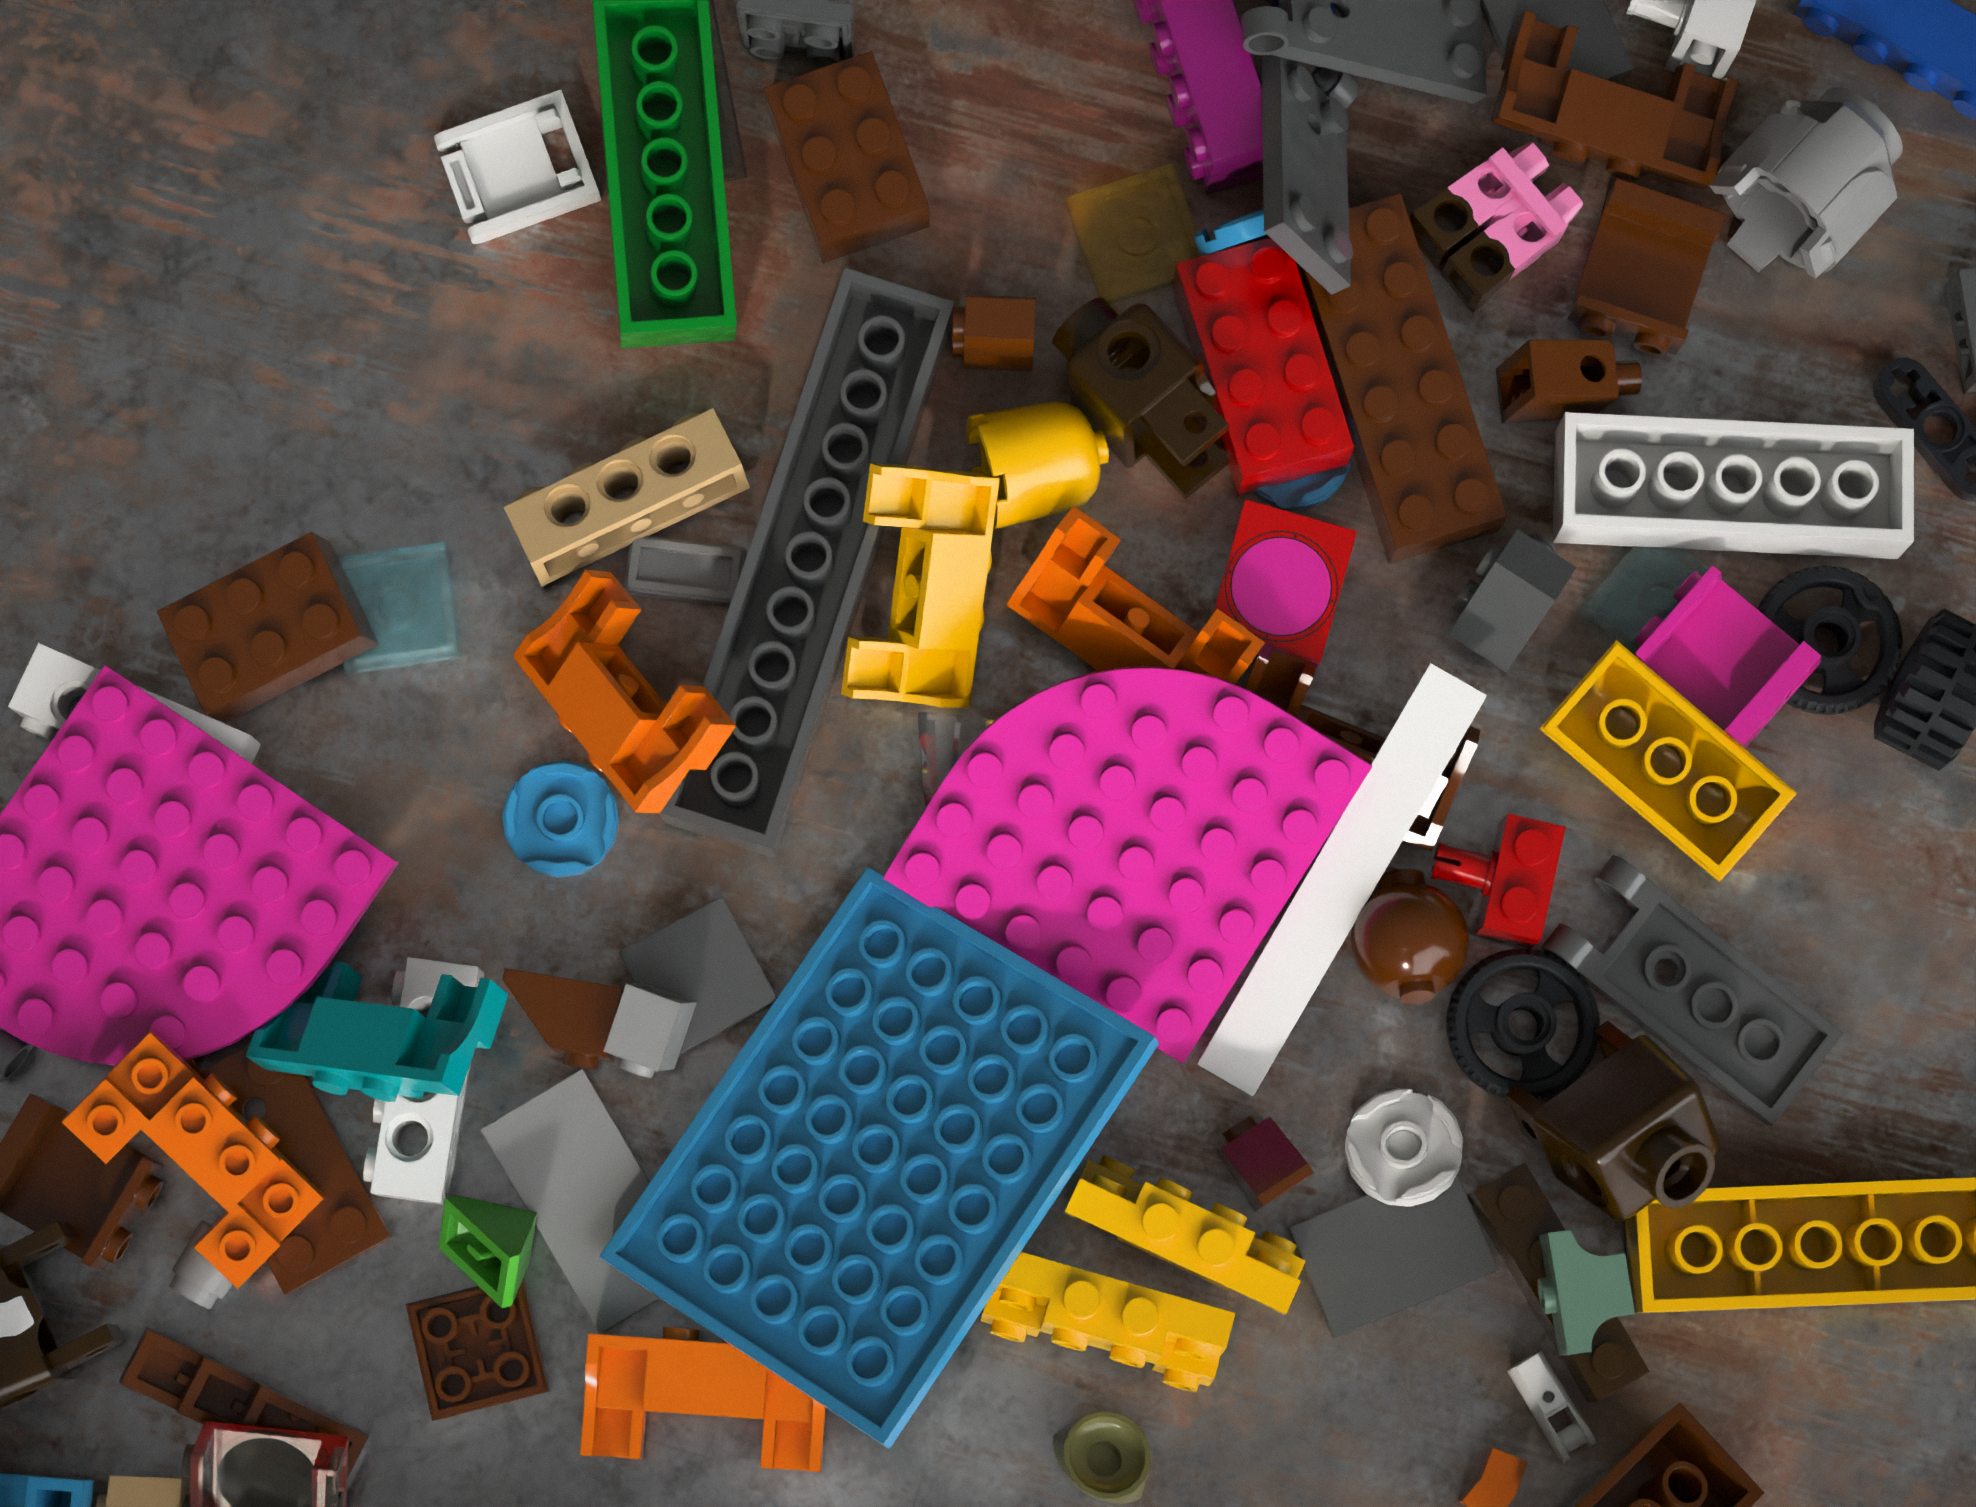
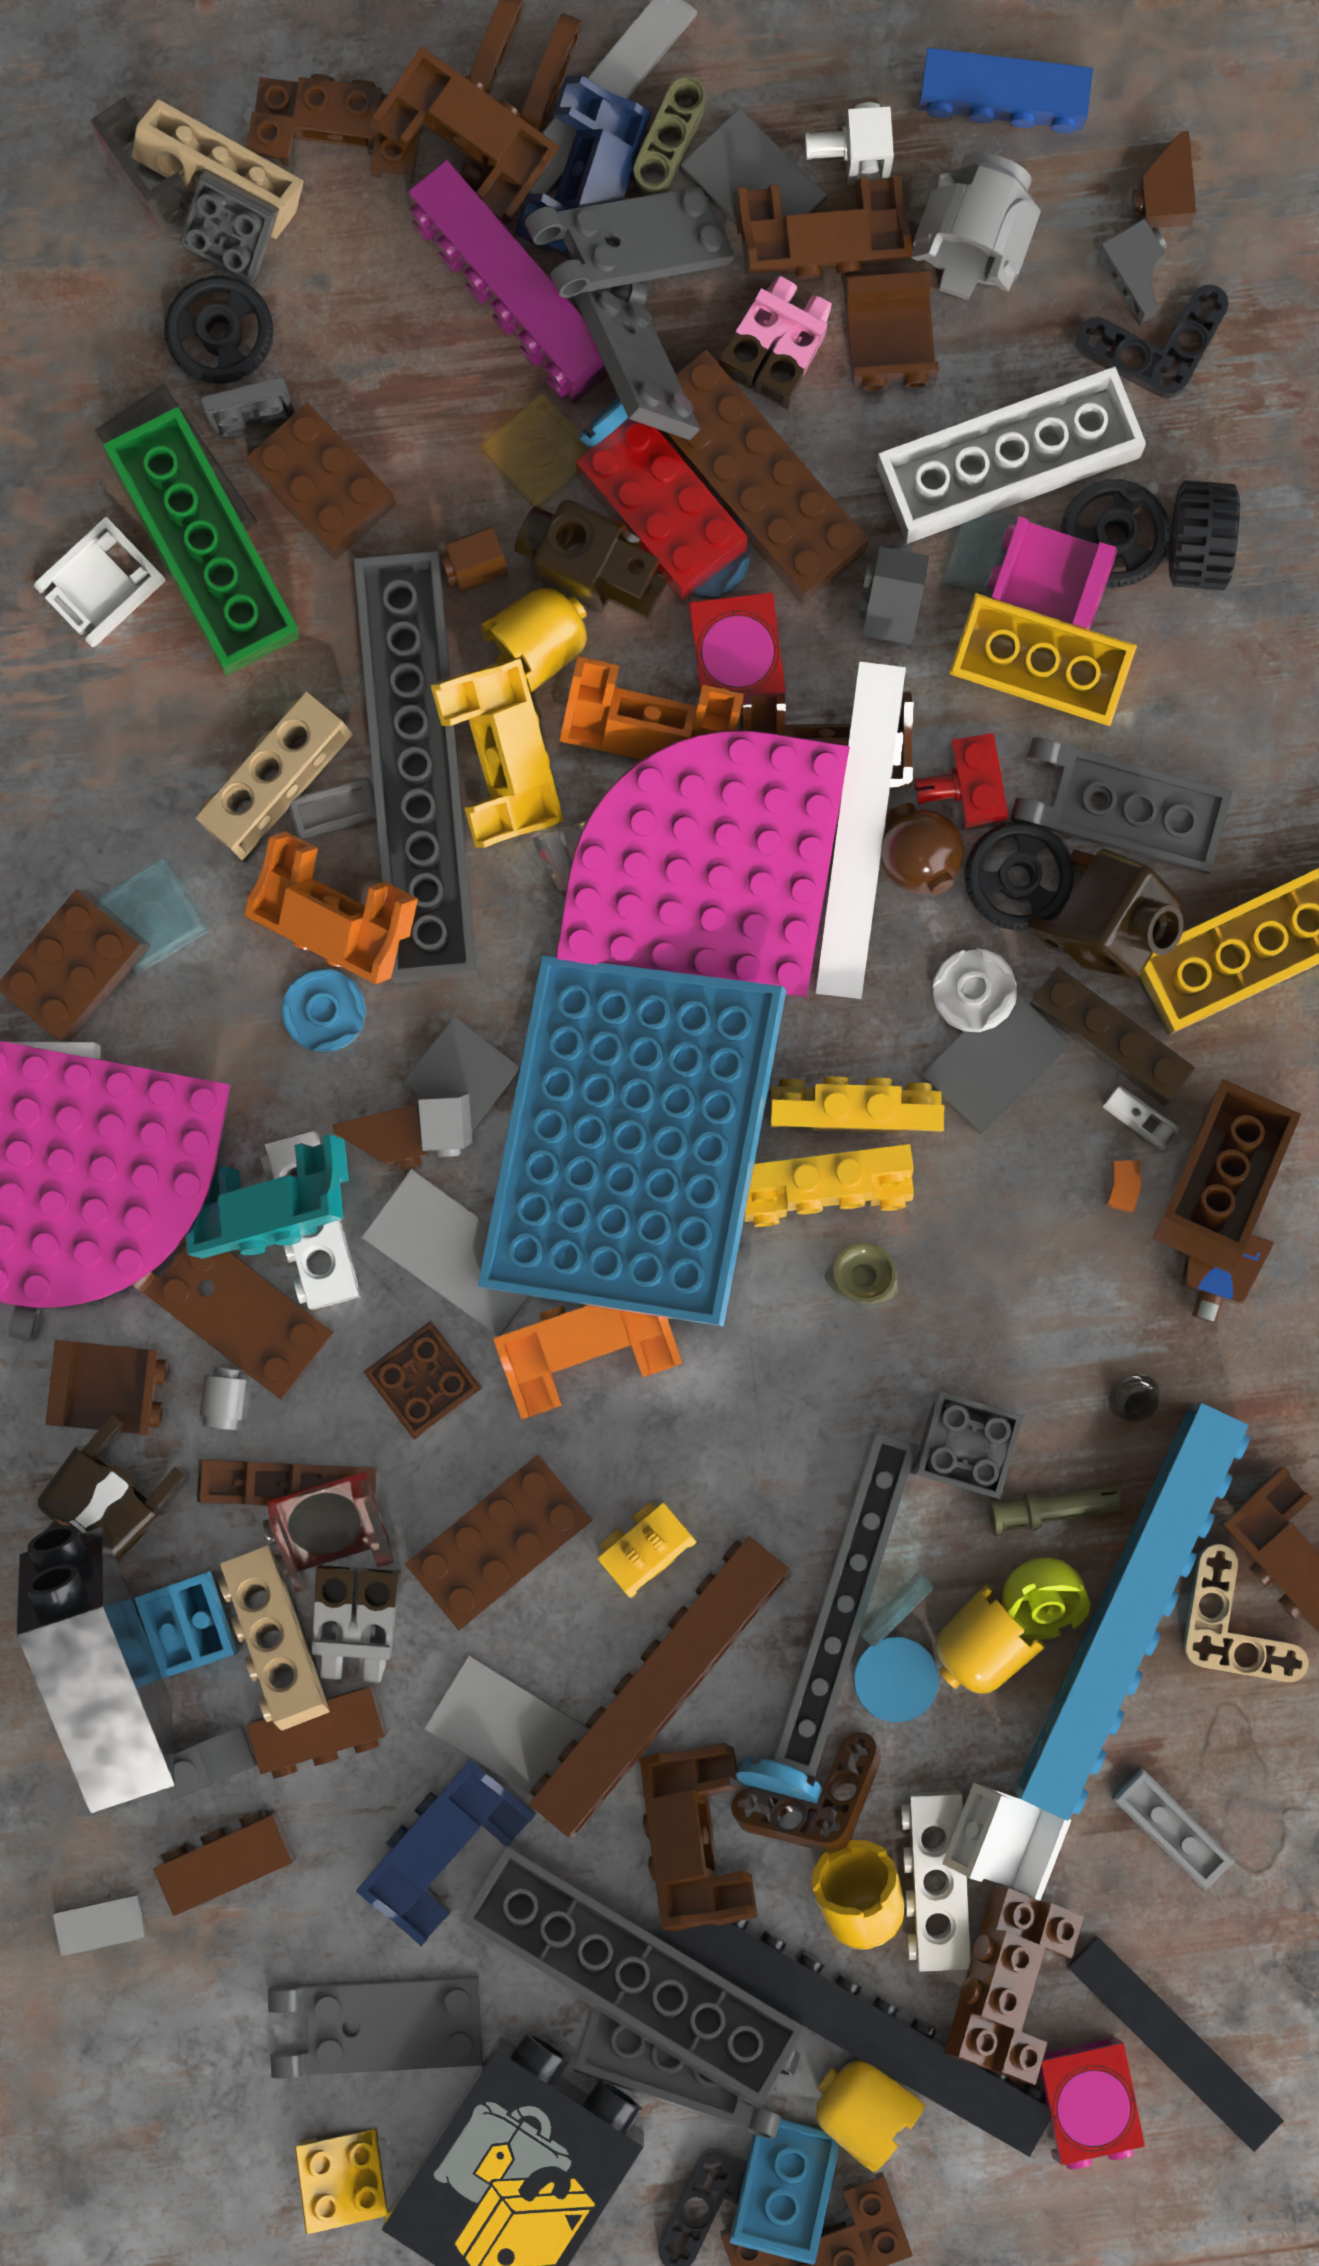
camera: 20 degrees left, 5 degrees up
orange bracket [62,1029,324,1289] -> none
bright green slope [438,1195,537,1308] -> none
reddish brown slope [1217,1115,1314,1212] -> none
reddish brown torso [1496,339,1642,424] -> none
sand green brick [1537,1230,1635,1356] -> none

